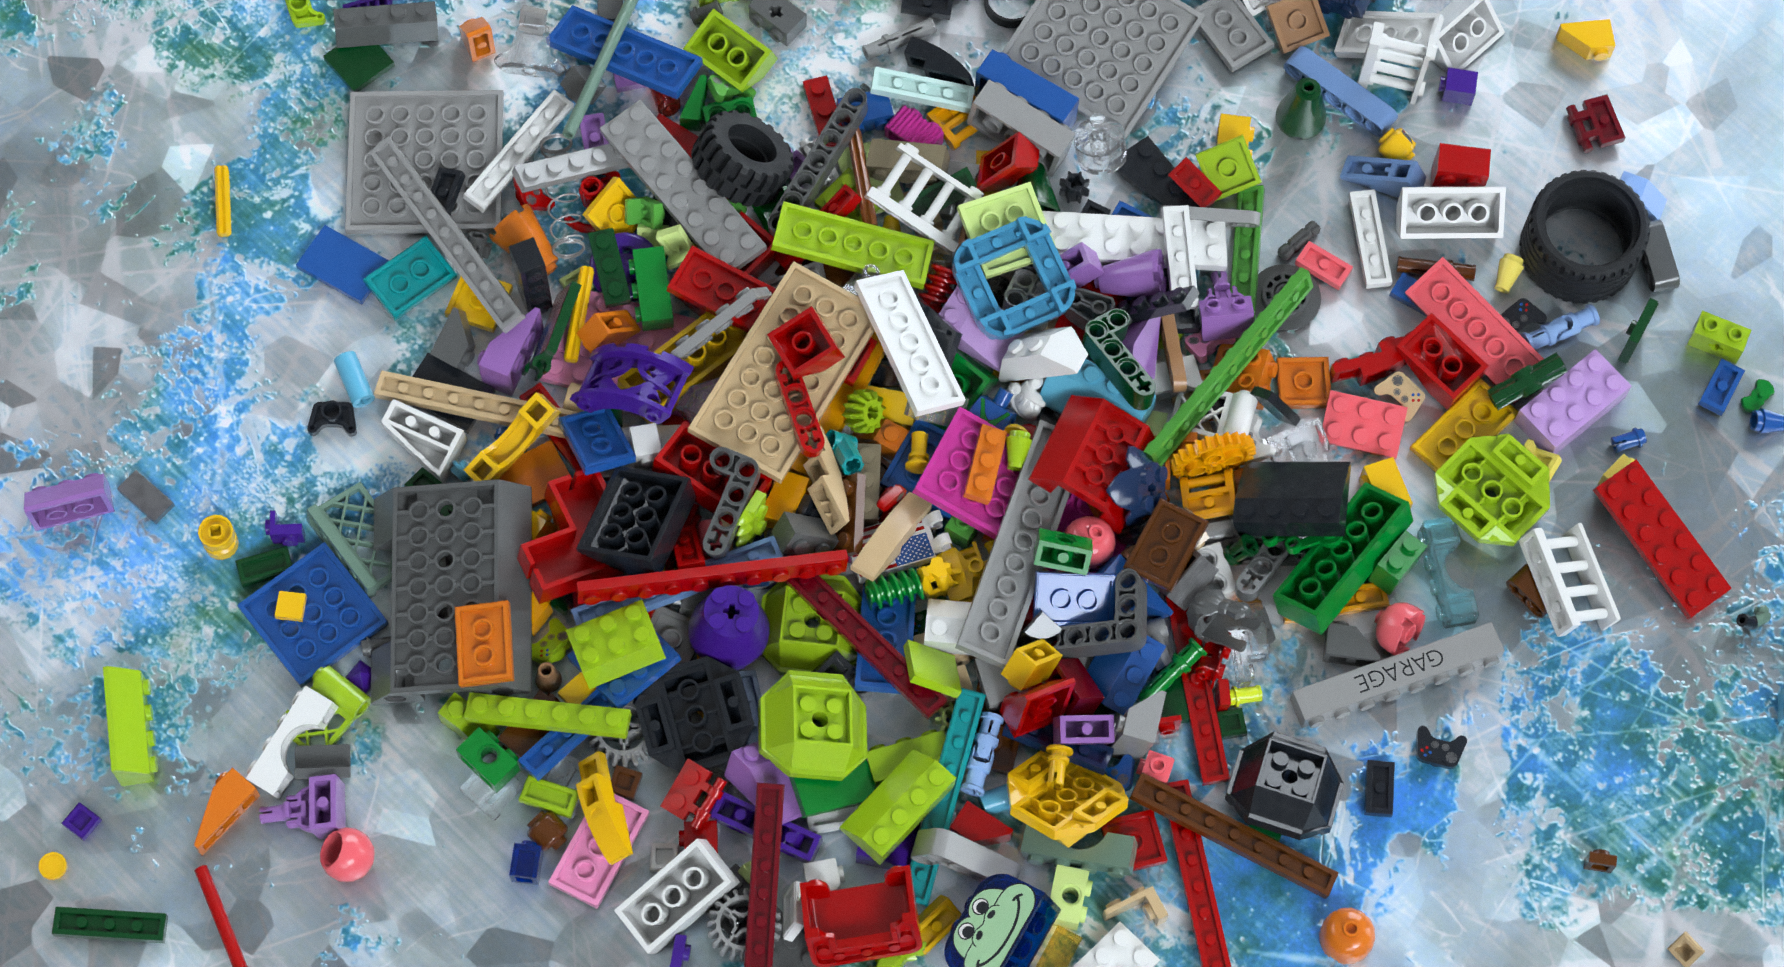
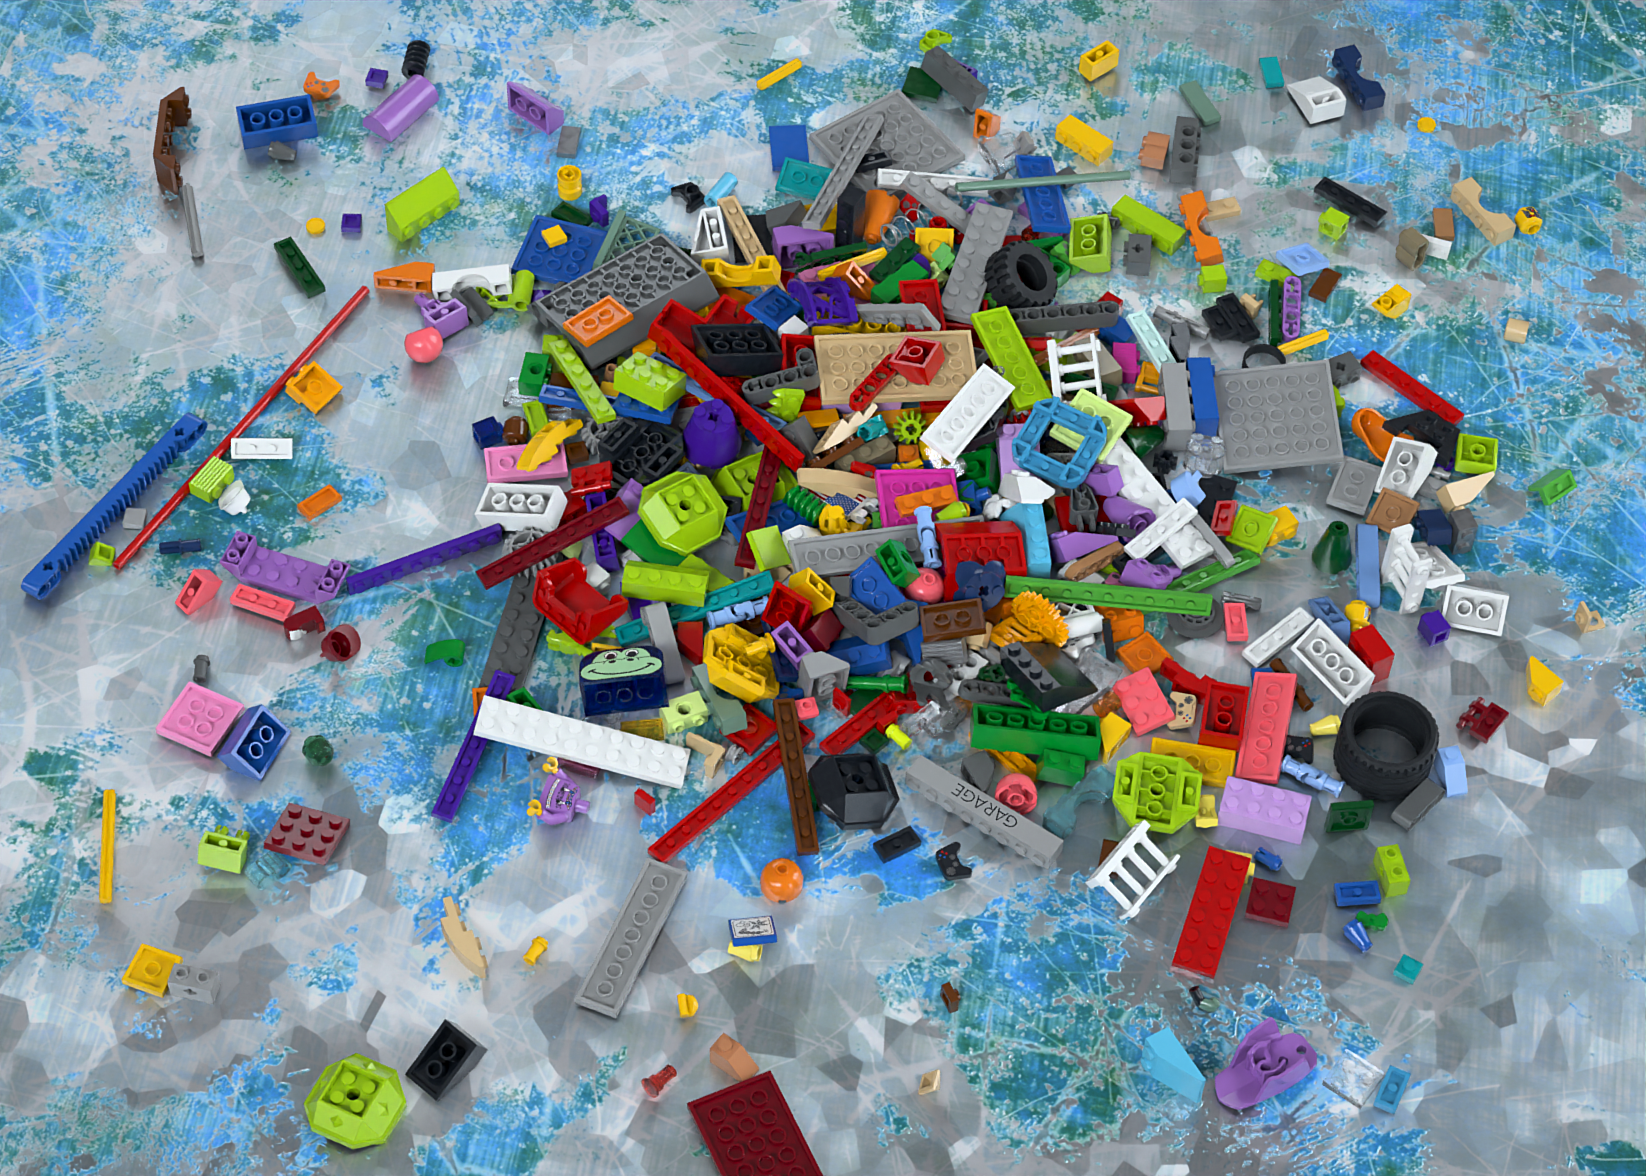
camera: 55 degrees right, 15 degrees down
yellowish green bracket [656,224,694,270] -> none
dark green beam [1082,309,1156,410] -> none
dark green piece [1487,352,1568,411] -> none
none -> light grey bush [725,744,744,765]
none -> light blue piece [914,506,942,569]
none -> clear orange wheel [1092,691,1122,718]
none -> light blue brick [1170,470,1206,507]
none -> dark red plate [1245,877,1296,928]

